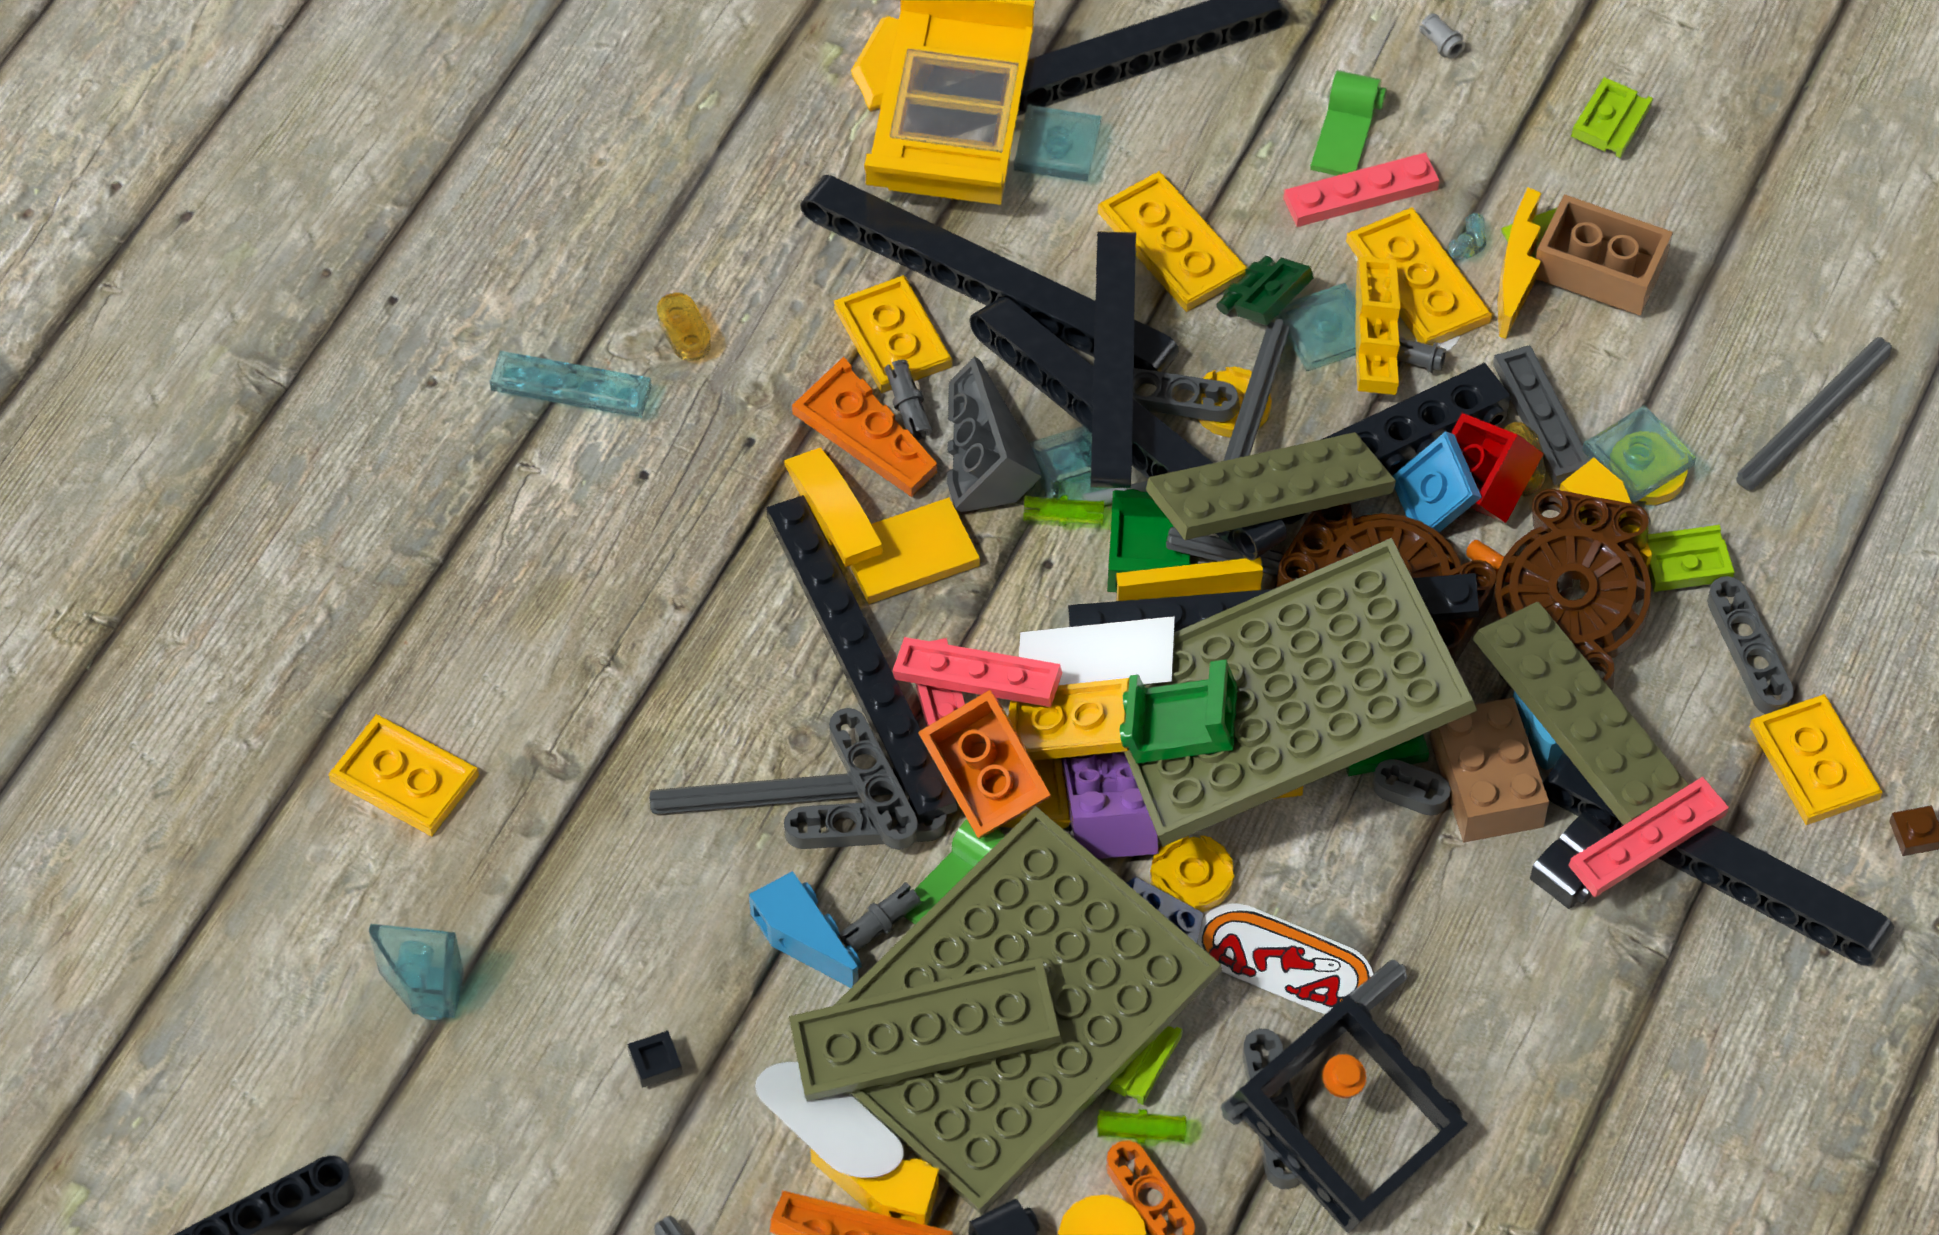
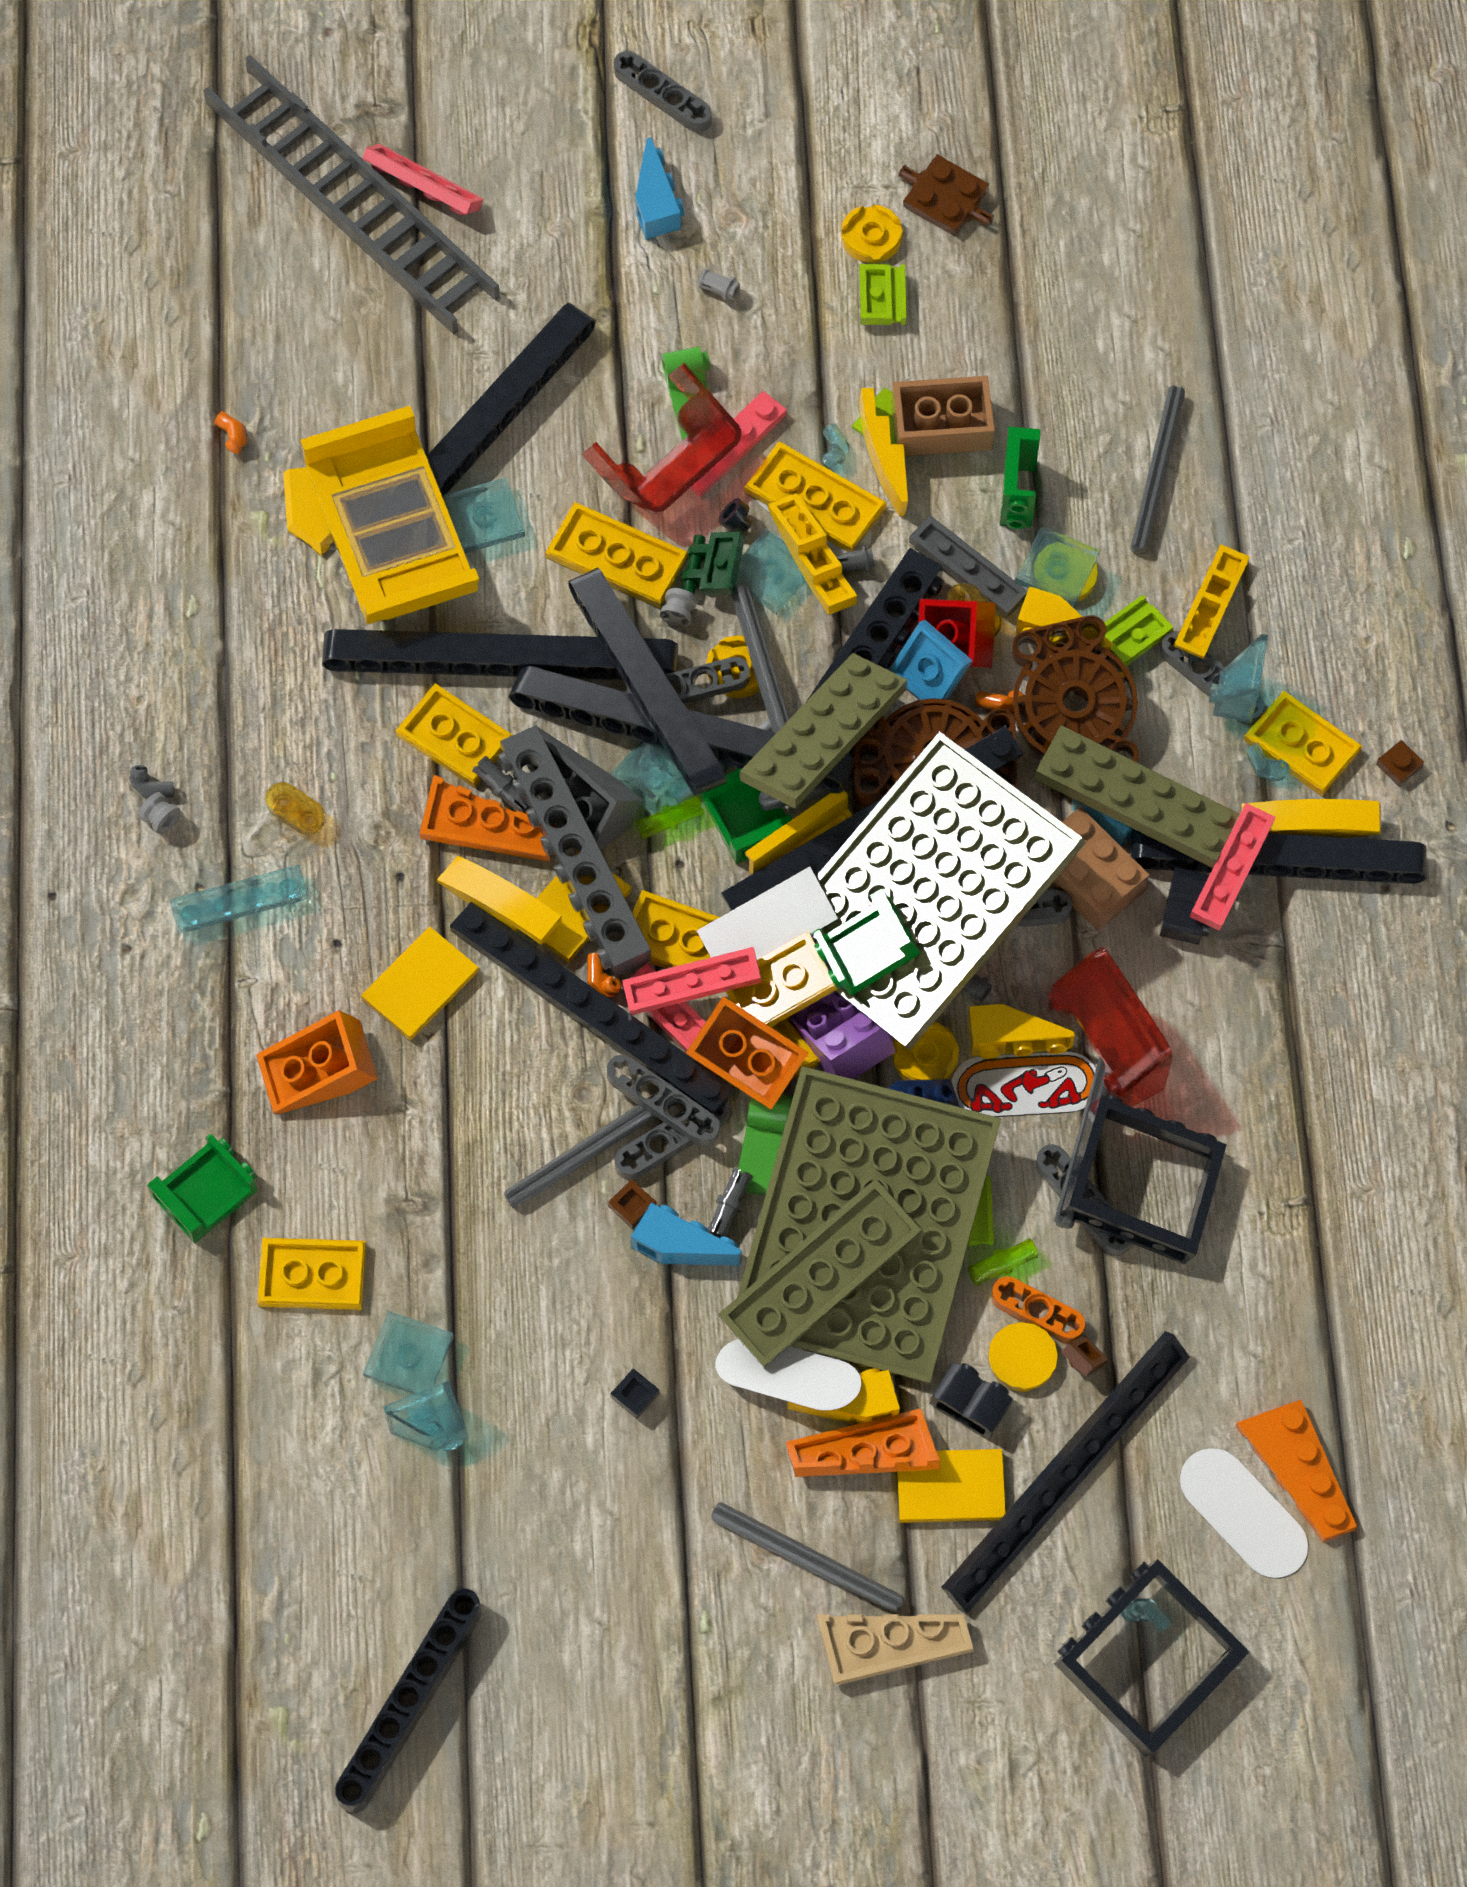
camera: 30 degrees left, 10 degrees up
orange plate [1322,1054,1367,1098] -> none
none -> dark grey arm [129,765,174,798]
none -> light grey wheel [138,792,181,834]
none -> green panel [147,1133,258,1244]
none -> orange slope [256,1010,378,1115]
none -> yellow tile [361,926,479,1041]
none -> clear light blue plate [363,1311,454,1400]
none -> dark grey brick [498,725,651,977]
none -> clear red windscreen [581,363,741,514]
none -> orange arm [587,953,621,997]
none -> reddish brown plate [608,1179,656,1229]
none -> yellow tile [621,890,720,969]
none -> light grey wheel [660,588,697,627]
none -> black tile [718,498,752,531]
none -> yellow tile [841,205,903,263]
none -> reddish brown plate [898,154,994,236]
none -> dark grey pin [962,974,992,1002]
none -> yellow slope [967,1004,1075,1059]
none -> green panel [1000,426,1041,529]
none -> clear red windscreen [1048,947,1173,1107]
none -> yellow slope [1174,544,1250,659]
none -> clear light blue slope [1208,634,1268,722]
none -> yellow slope [1242,799,1381,838]
none -> clear light blue arm [1244,743,1290,781]

